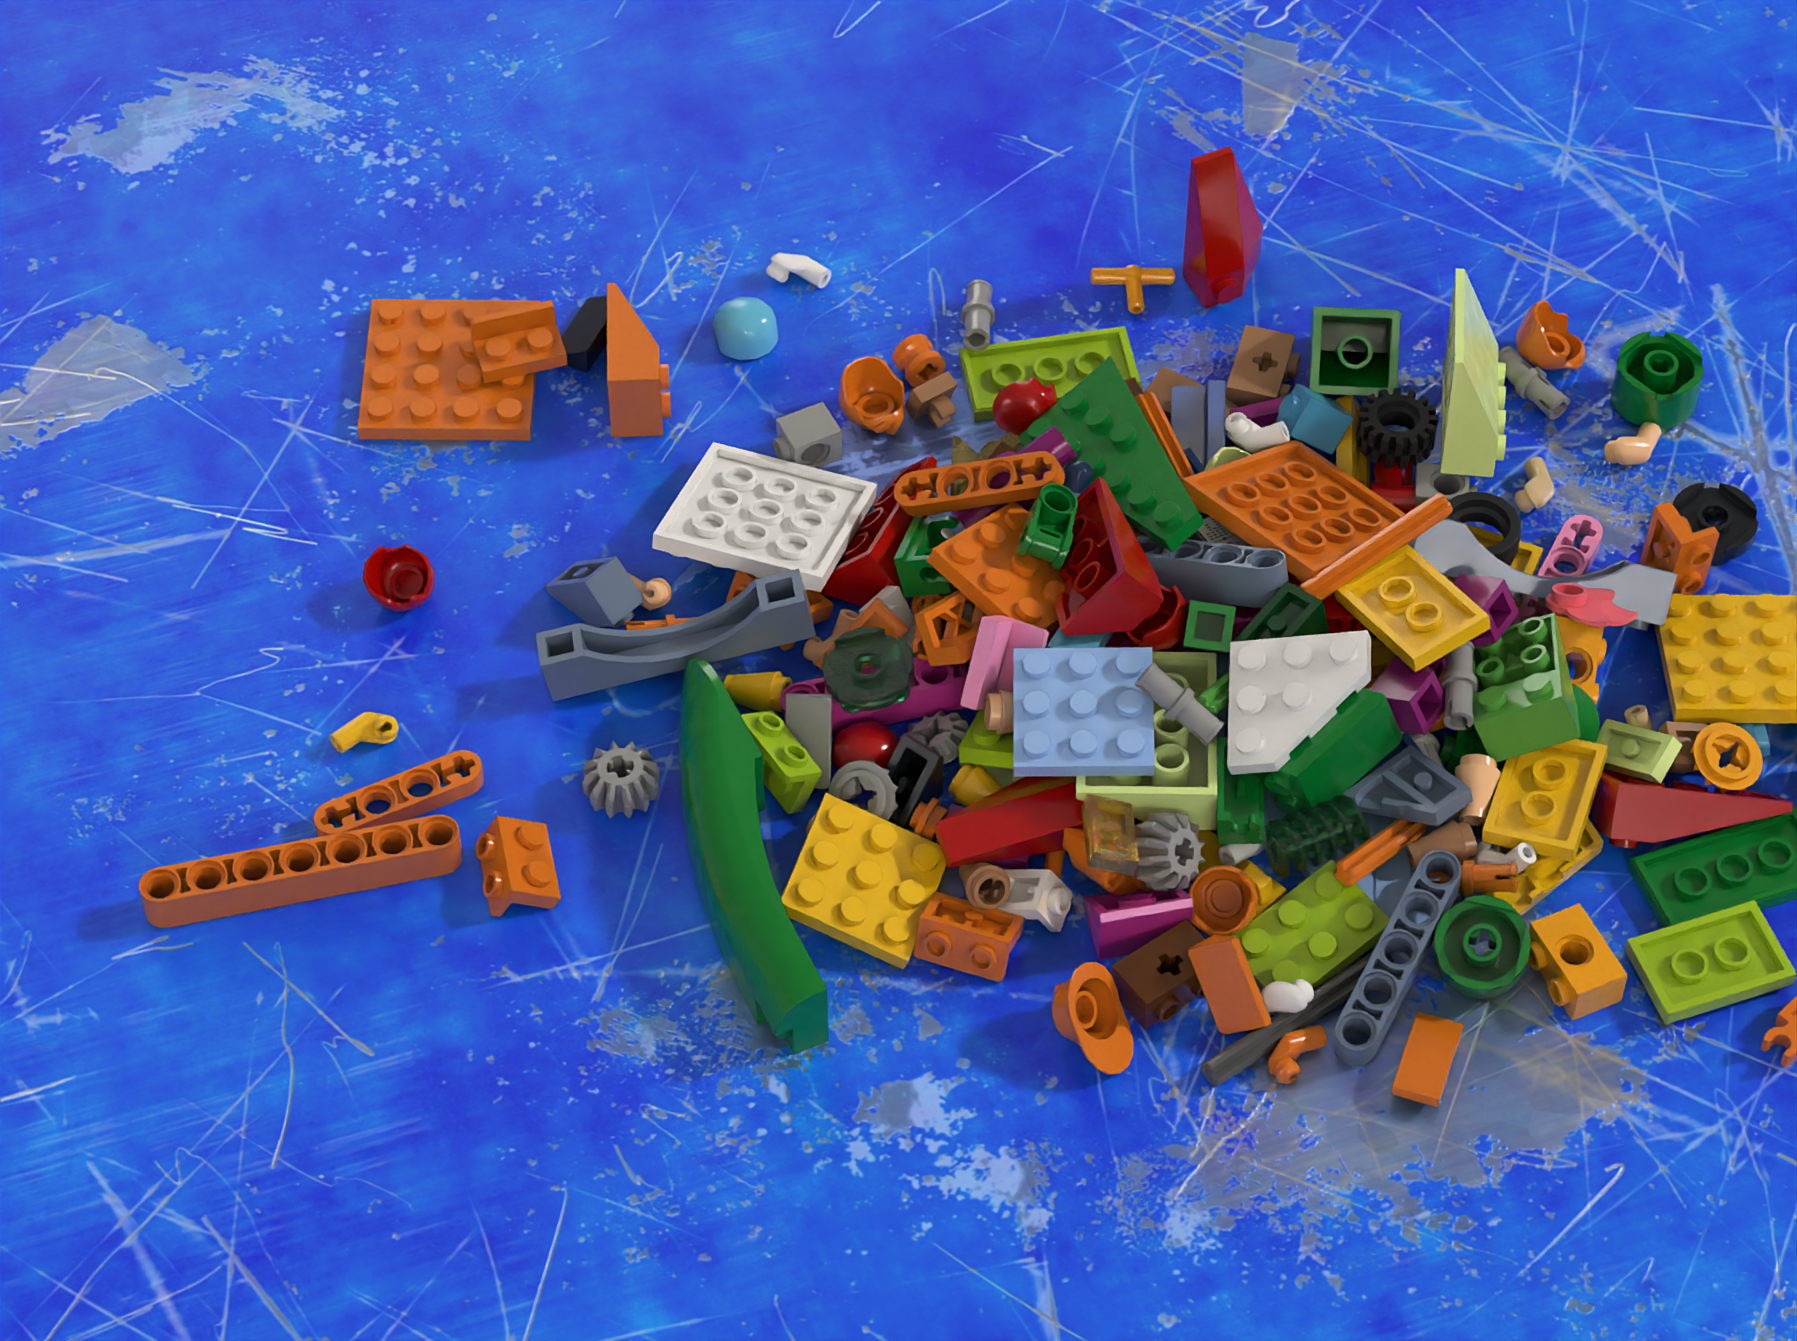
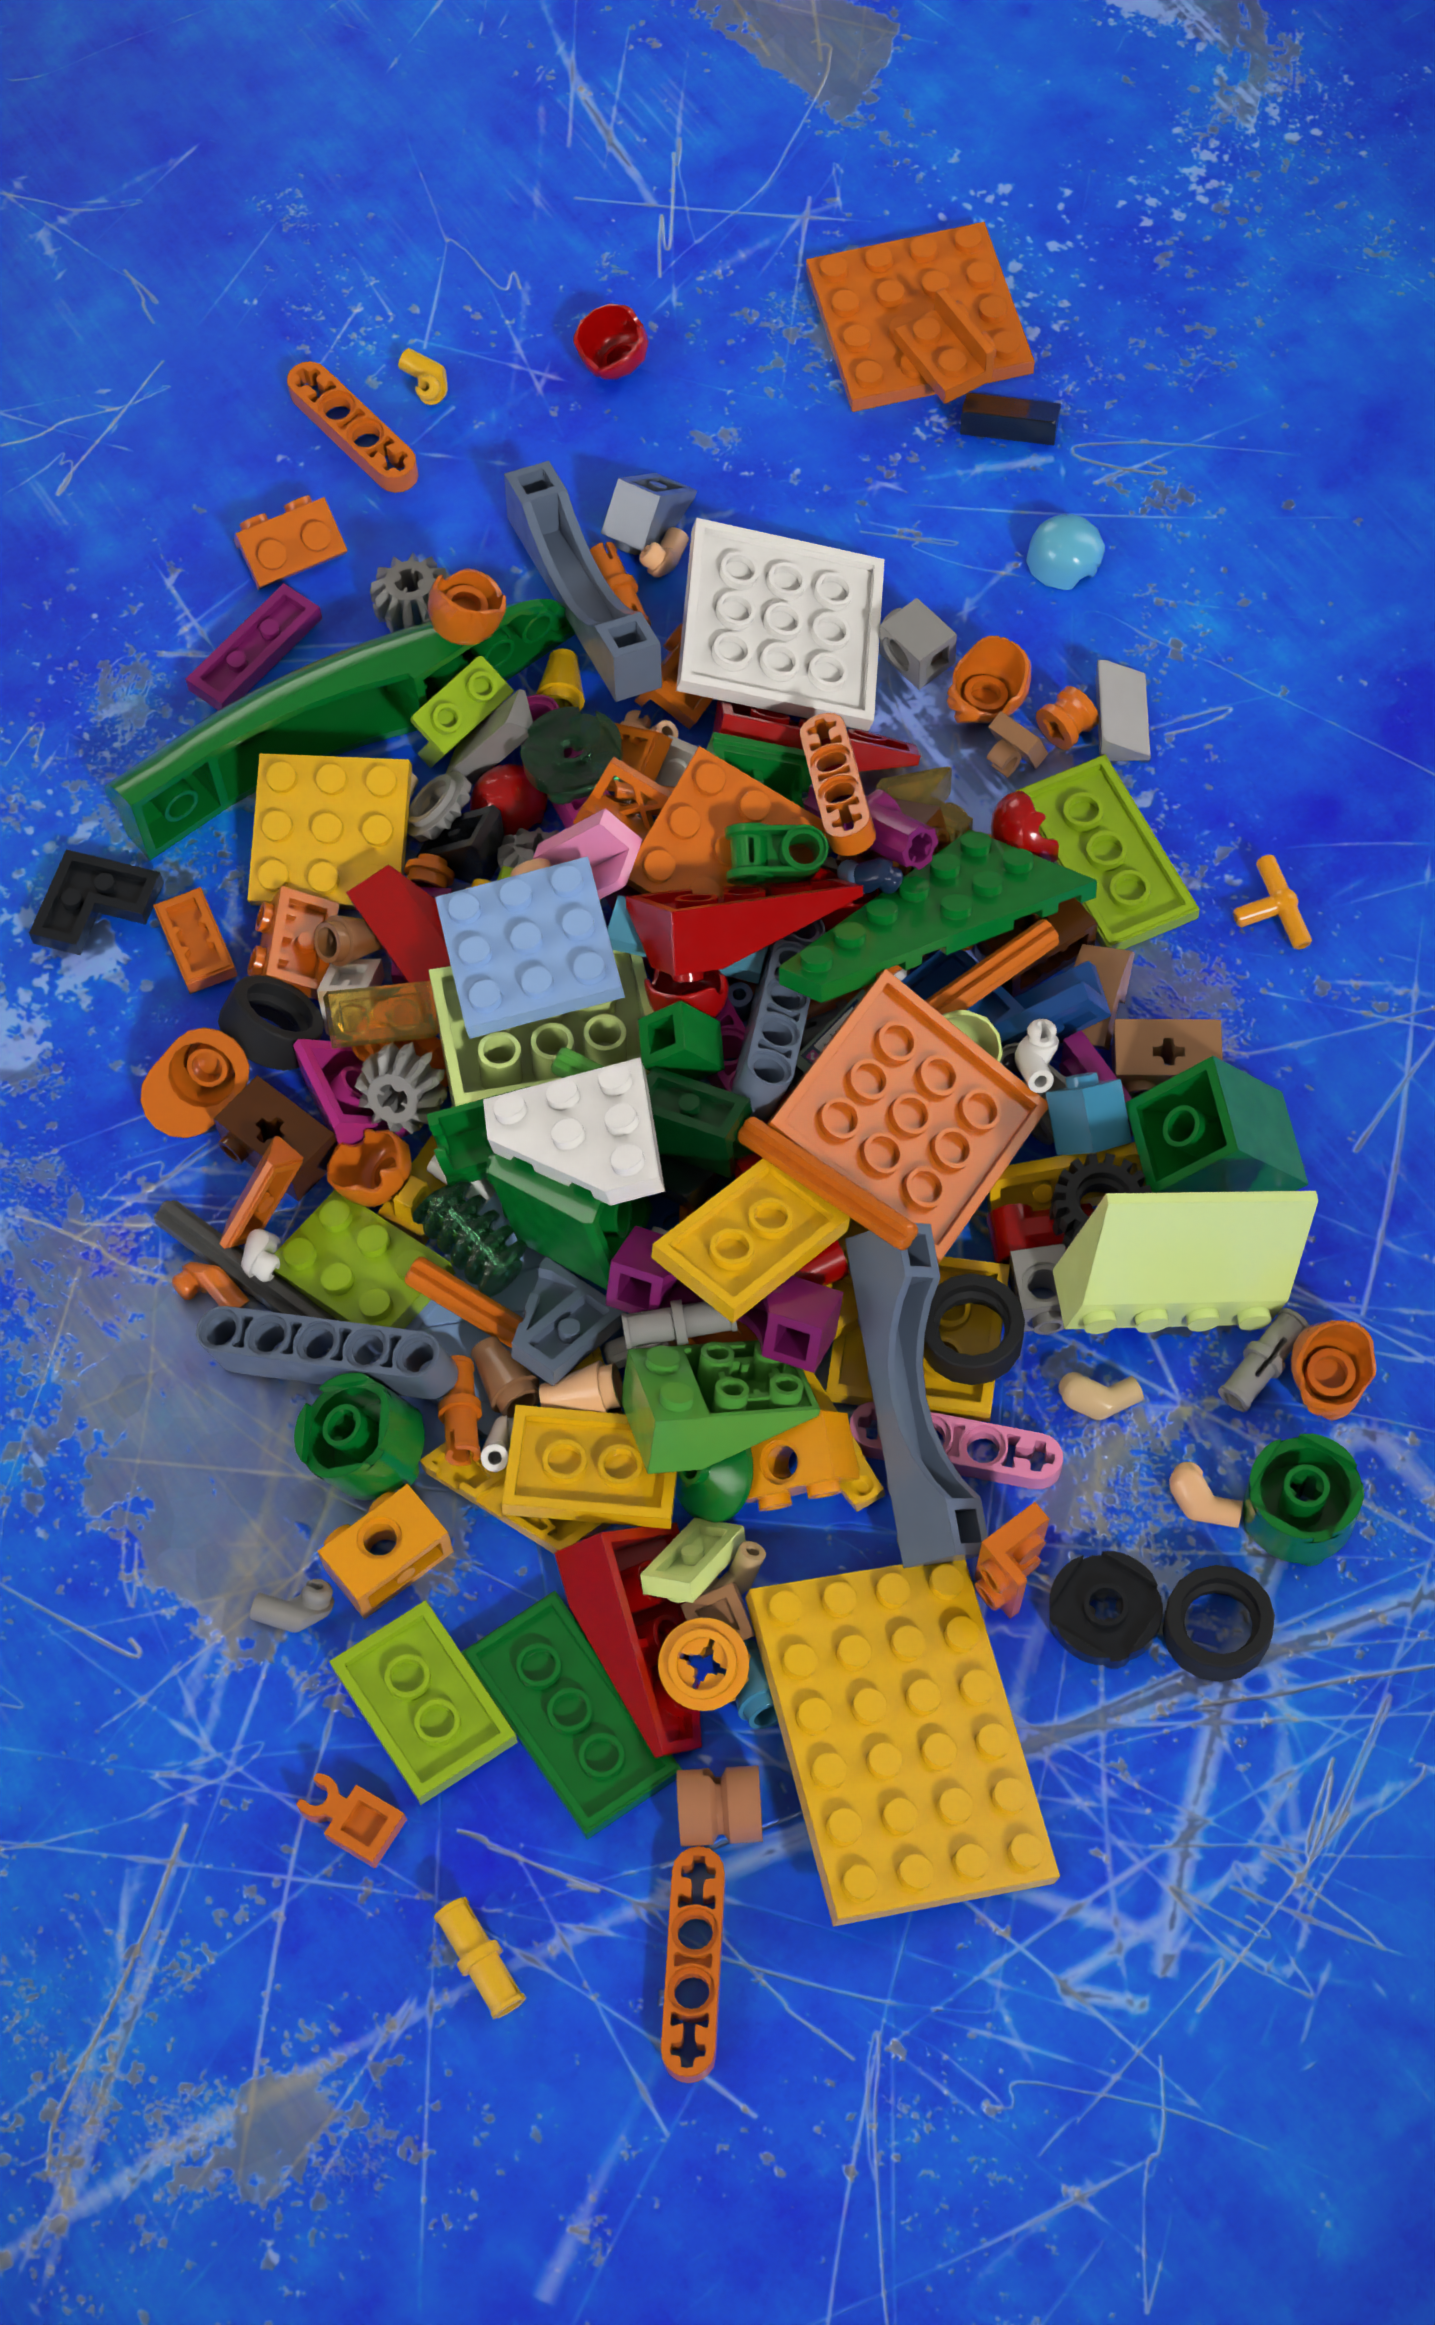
camera: 80 degrees right, 10 degrees up
orange beam [139,815,463,928] -> none
orange slope [607,283,671,437] -> none
white arm [766,253,831,288] -> none
light grey pin [961,280,995,351] -> none
light grey pin [1134,662,1225,745] -> none
red wedge [1182,146,1263,309] -> none
orange slope [1391,1011,1464,1108] -> none
coral plate [1545,583,1637,627] -> none
none -> black plate [29,849,164,955]
none -> orange plate [153,887,238,994]
none -> magenta plate [185,583,322,711]
none -> black tyre [218,975,324,1071]
none -> light grey arm [250,1579,335,1633]
none -> orange hair [427,568,506,645]
none -> light grey slope [1095,660,1151,761]
none -> black tyre [1163,1565,1275,1682]

